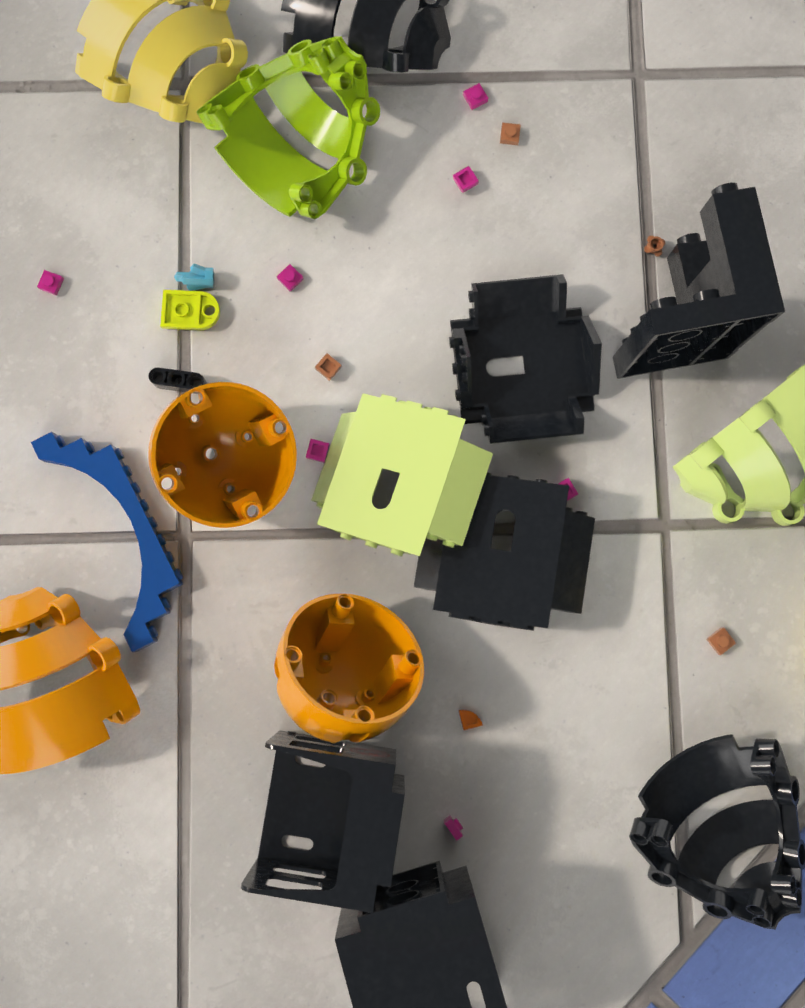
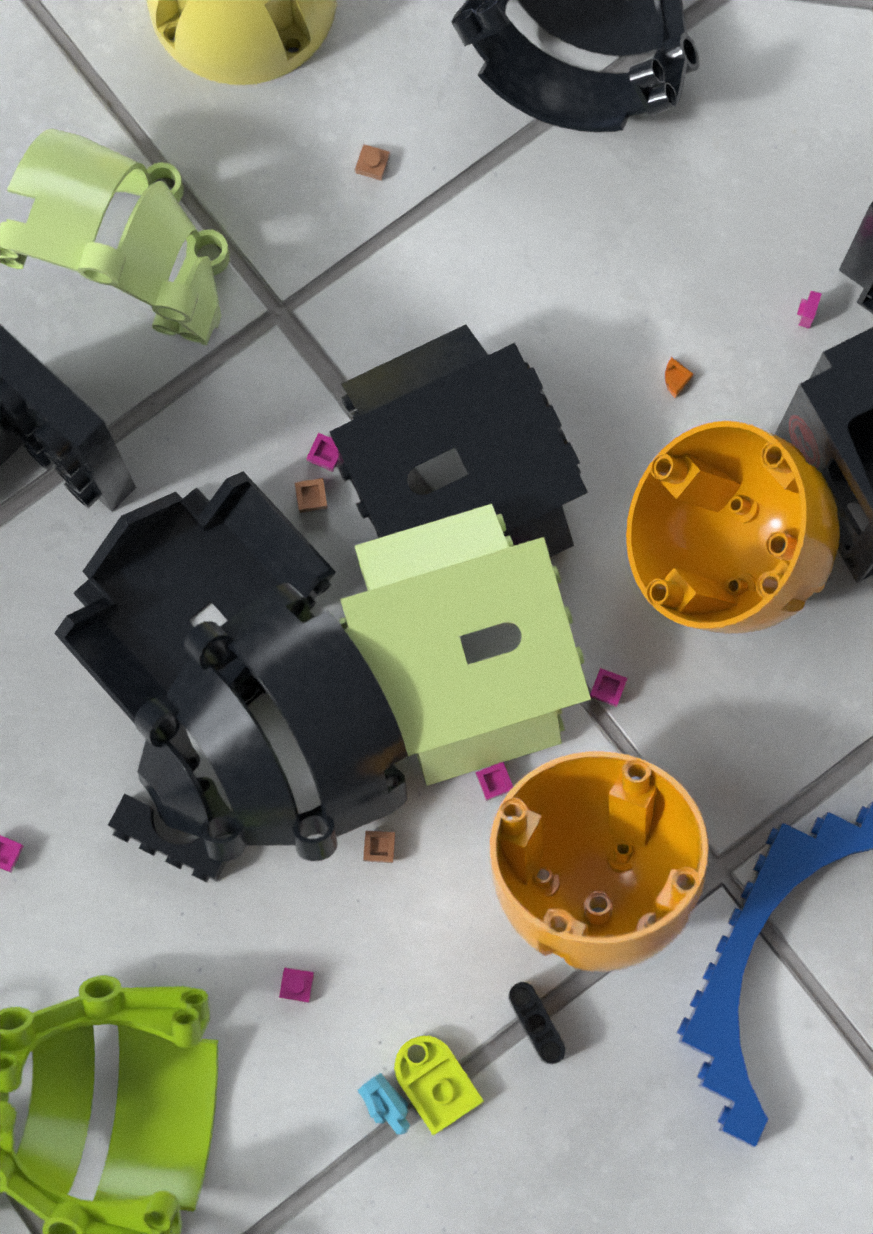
camera: 125 degrees left, 5 degrees down
none -> black arch [108,793,227,883]
none -> black piece [135,583,408,862]
none -> nougat plate [295,478,328,513]
none -> dark pink plate [590,668,628,707]

